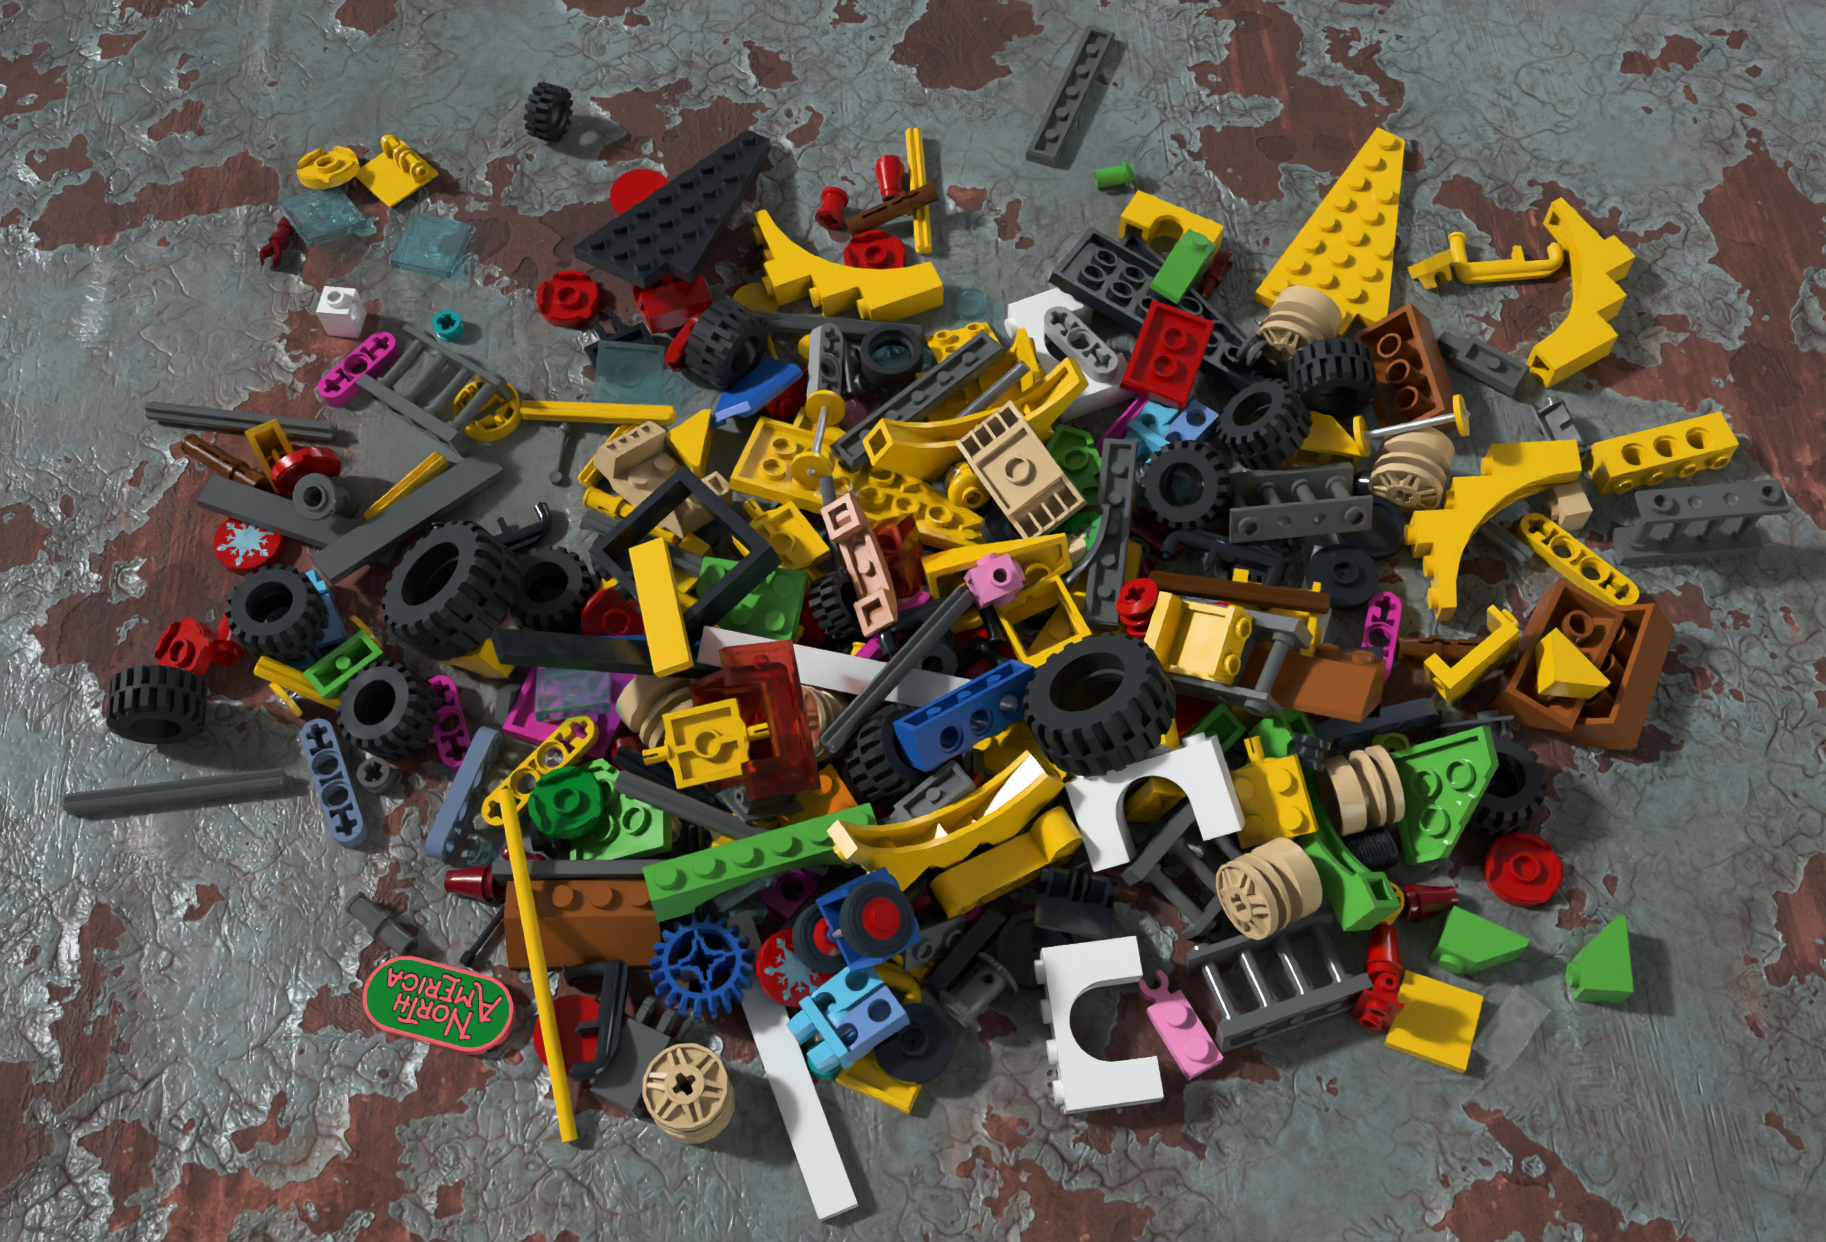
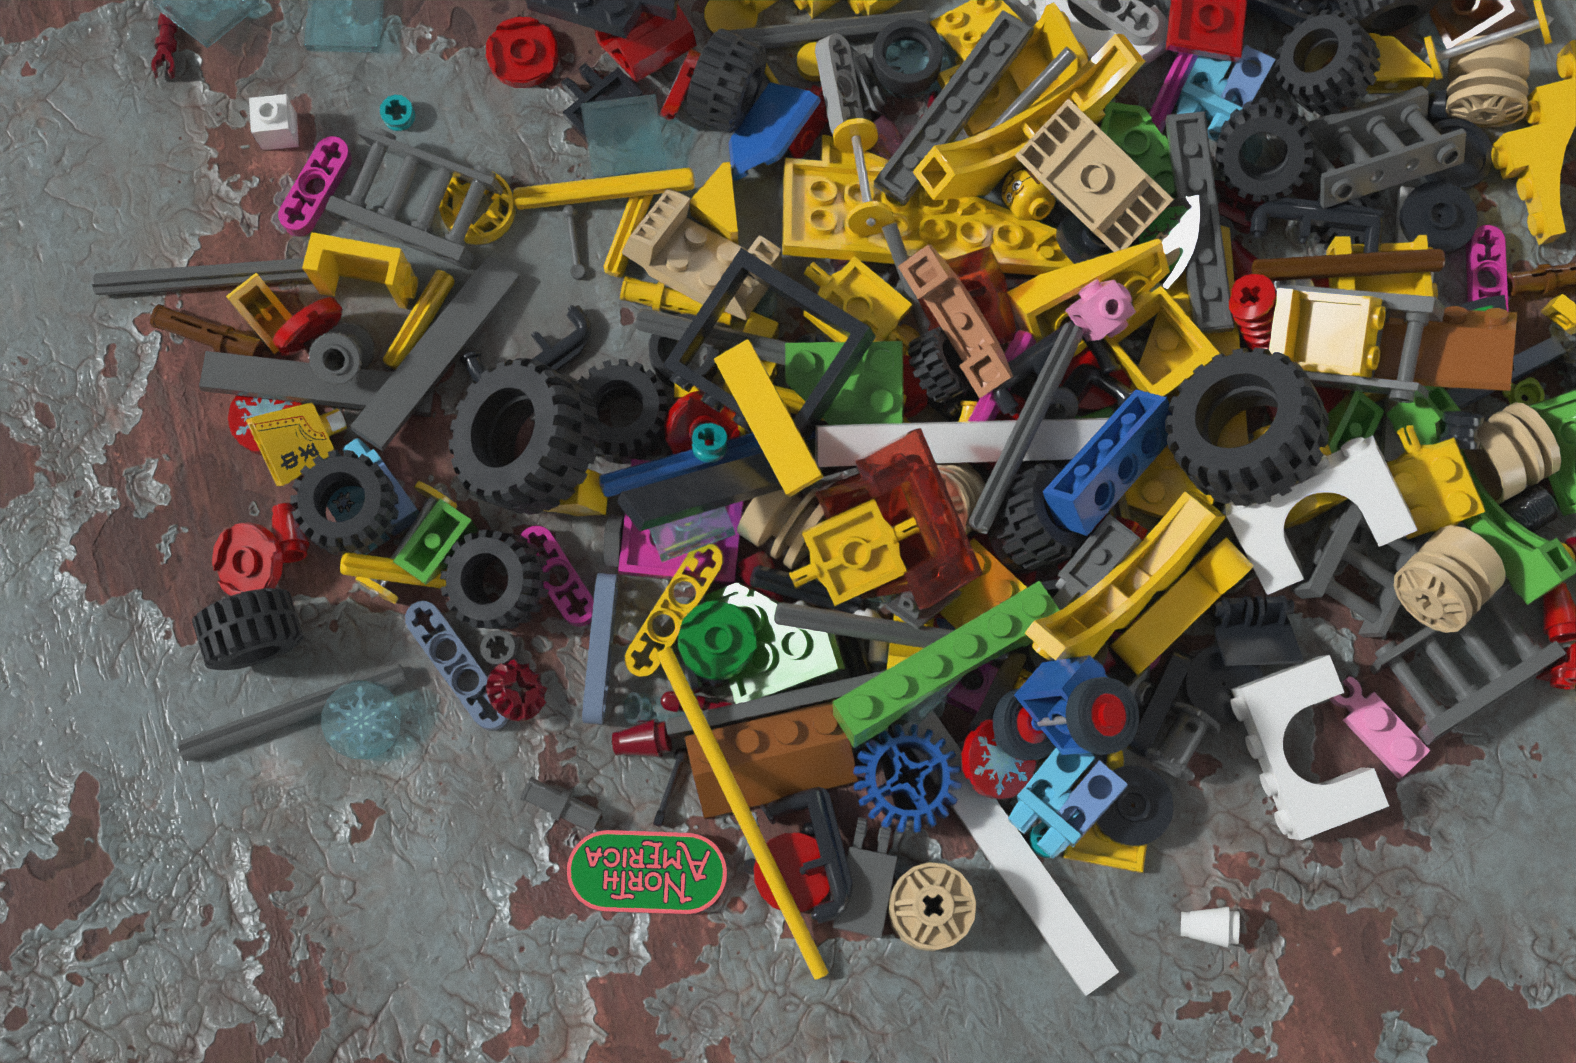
camera: 15 degrees left, 15 degrees up
none -> yellow torso [246,403,347,486]
none -> yellow panel [302,232,418,309]
none -> clear light blue tile [321,680,402,759]
none -> dark red gear [486,659,548,721]
none -> teal bush [692,423,727,462]
none -> white cone [1181,907,1240,948]

